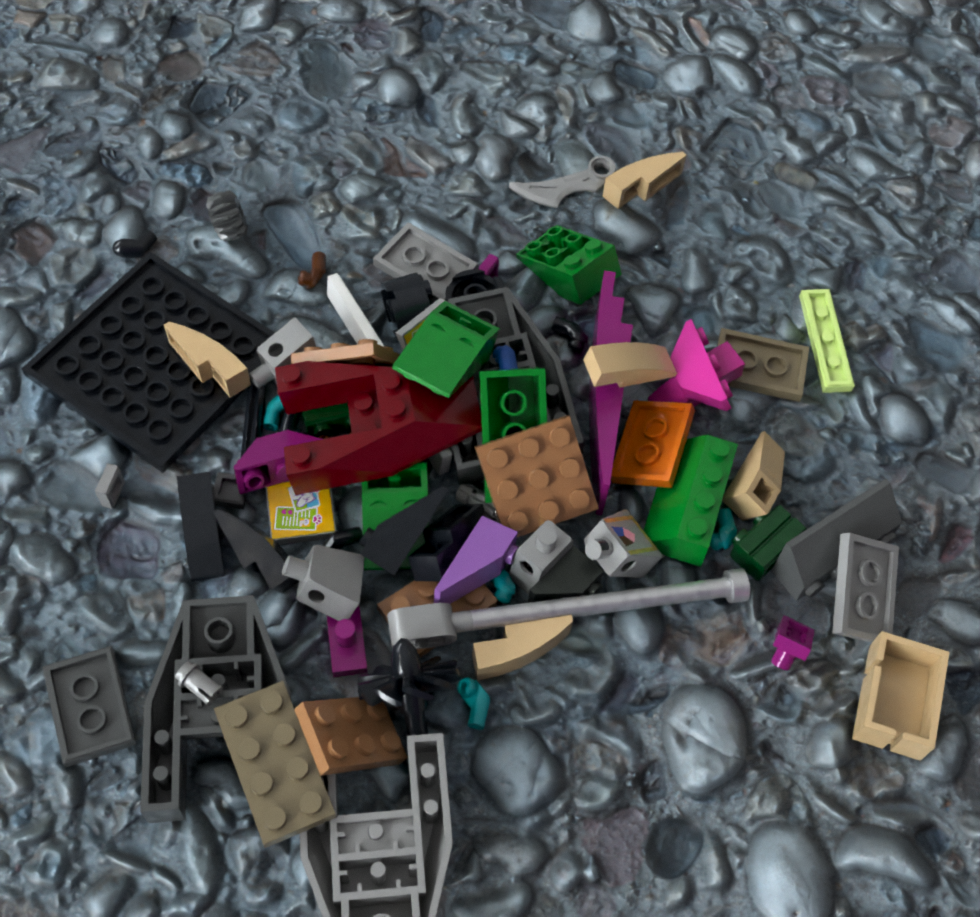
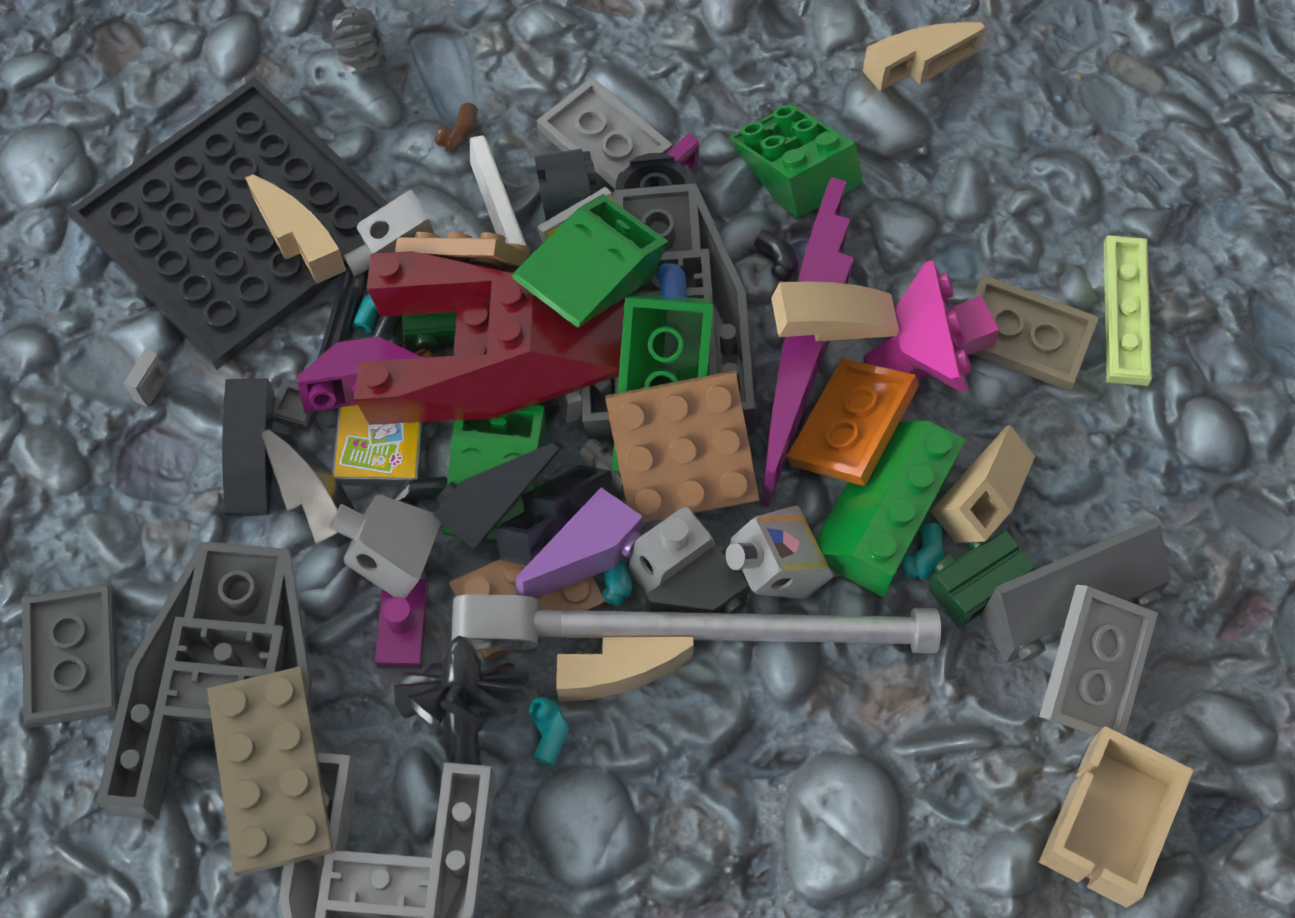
camera: 15 degrees right, 5 degrees up
black arm [112,230,157,258] -> none
light grey pin [175,661,223,706] -> none
medium nougat plate [294,697,408,776] -> none
light grey piece [509,156,616,208] -> none
magenta tile [771,615,815,671] -> none

